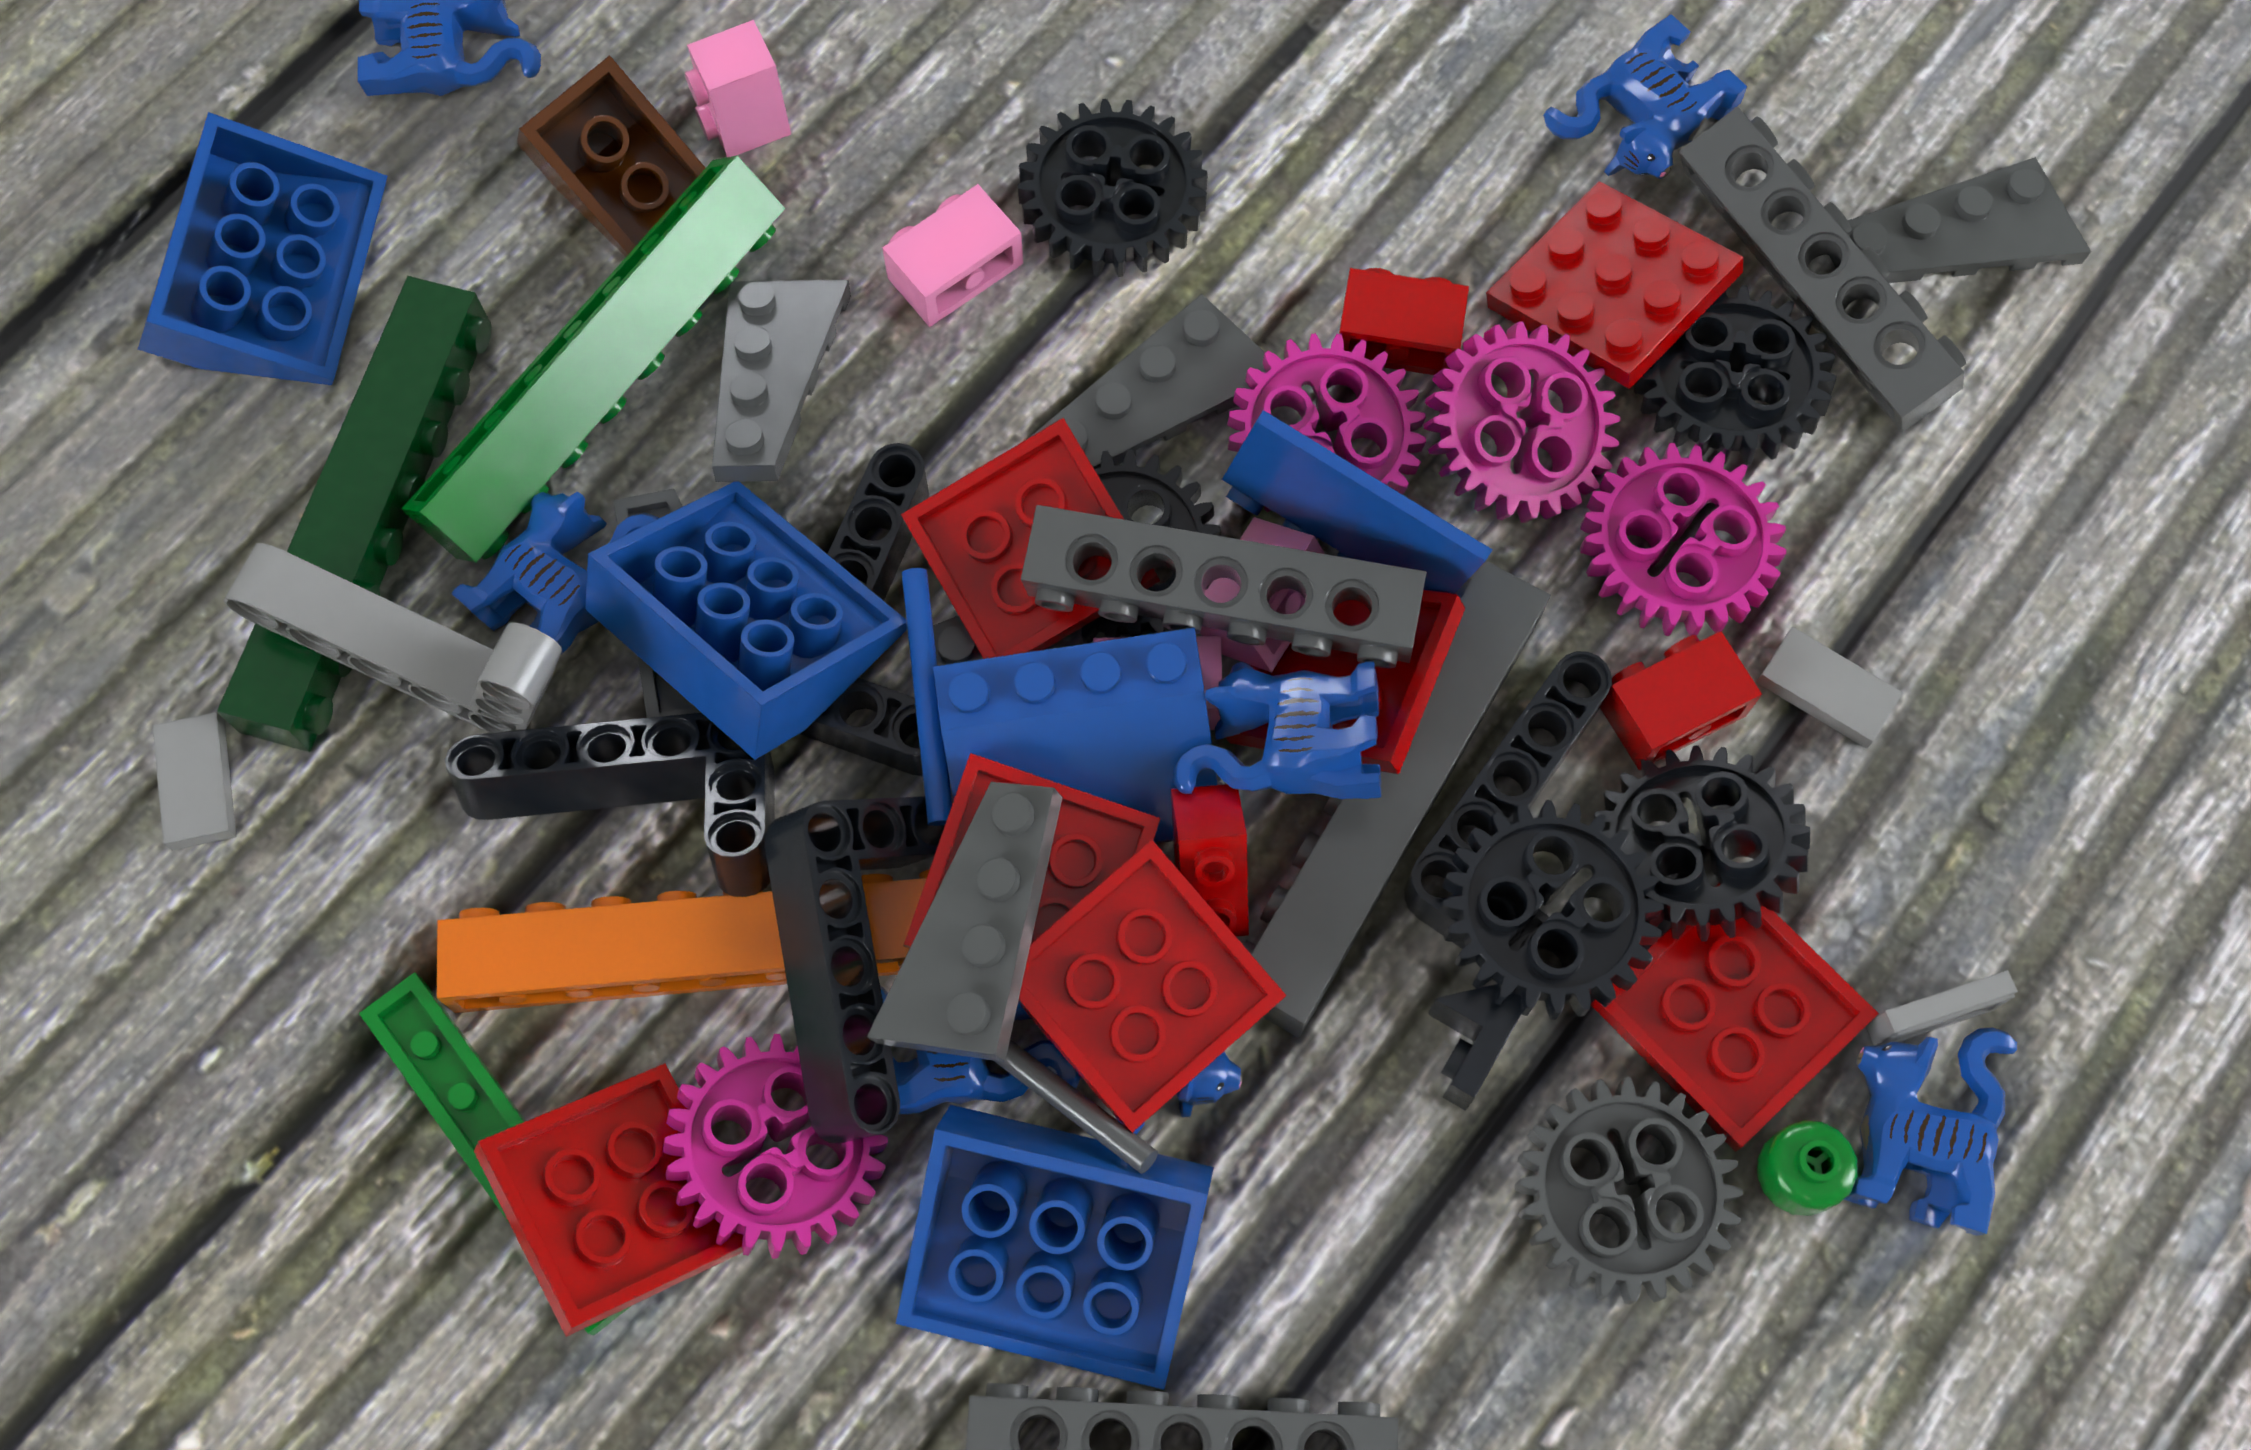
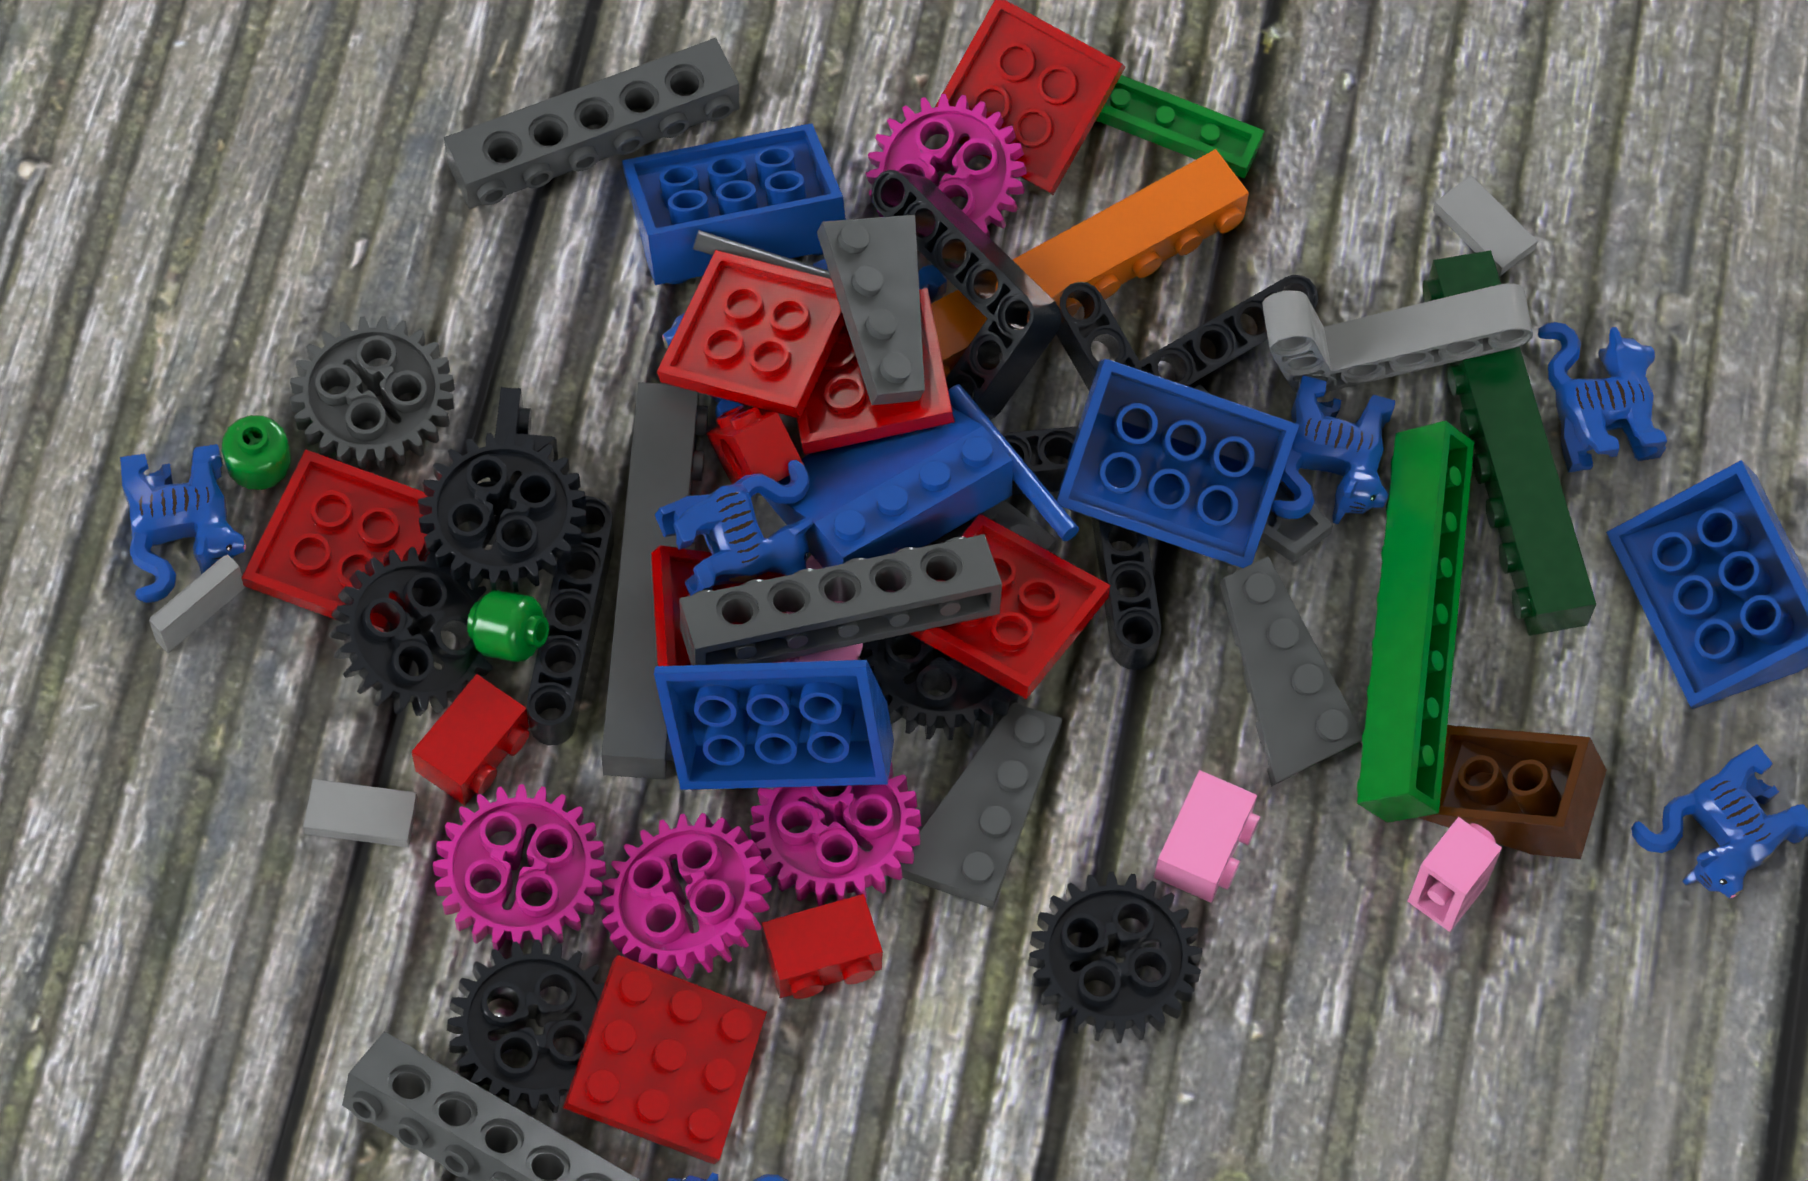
camera: 150 degrees right, 5 degrees down
none -> green head [467,590,549,662]
none -> blue animal [1538,322,1667,473]

